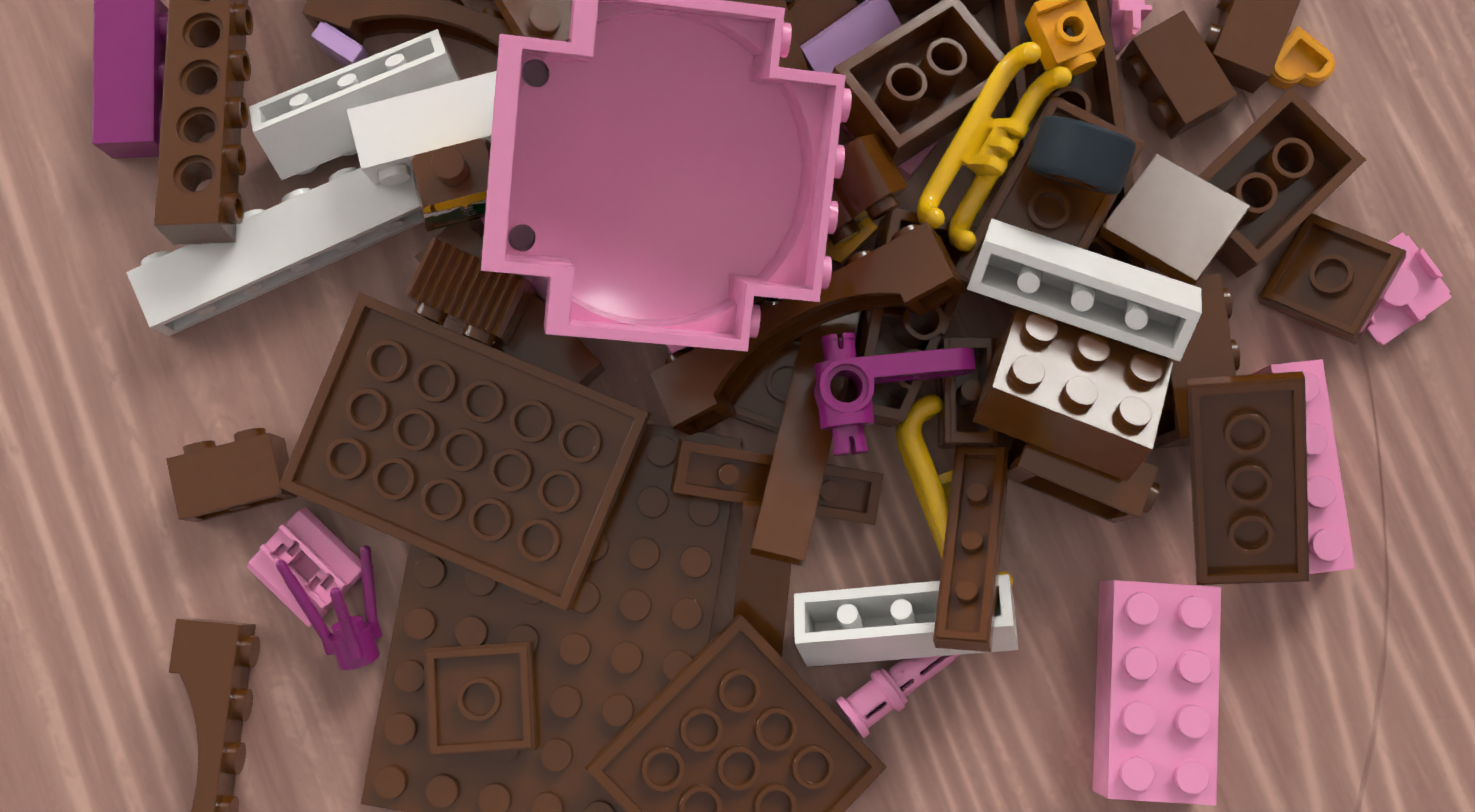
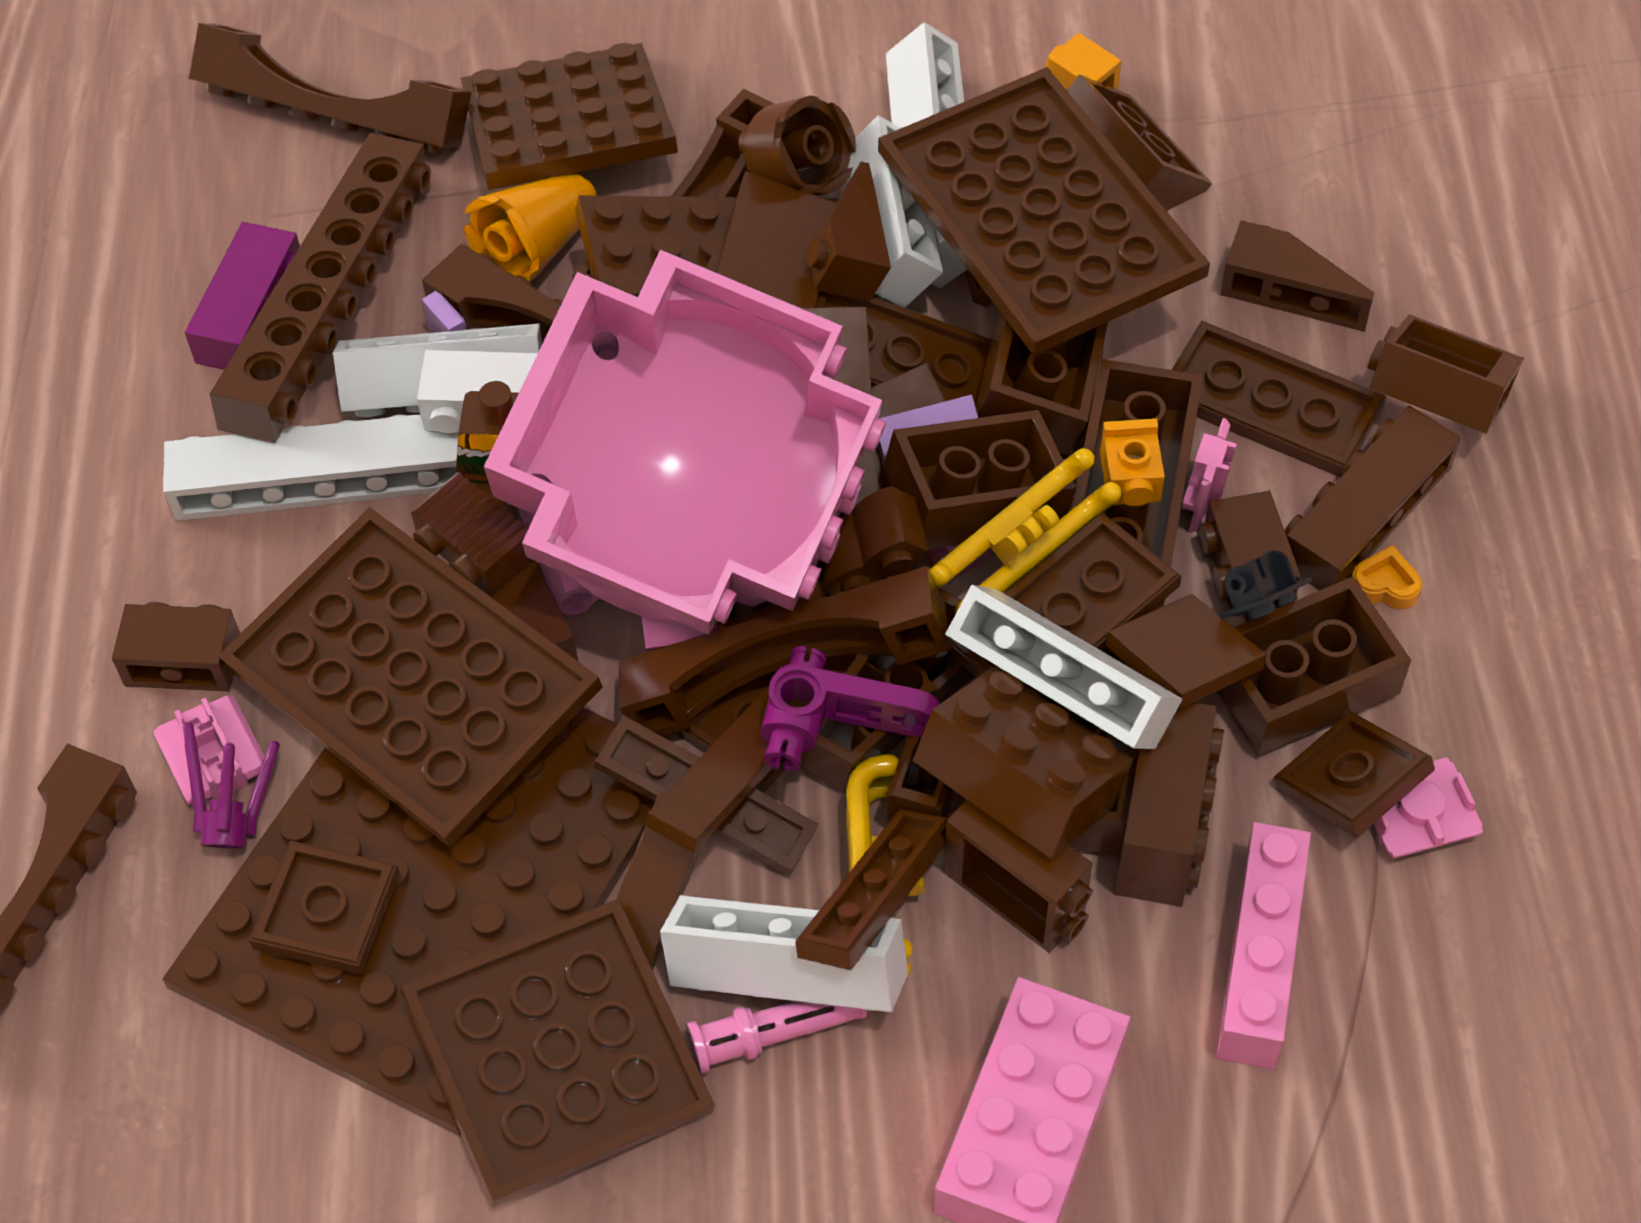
camera: 20 degrees right, 25 degrees down
black wheel [1027,116,1136,195] -> none
reddish brown tile [1186,371,1309,585] -> none
none -> black hinge [1220,550,1312,622]

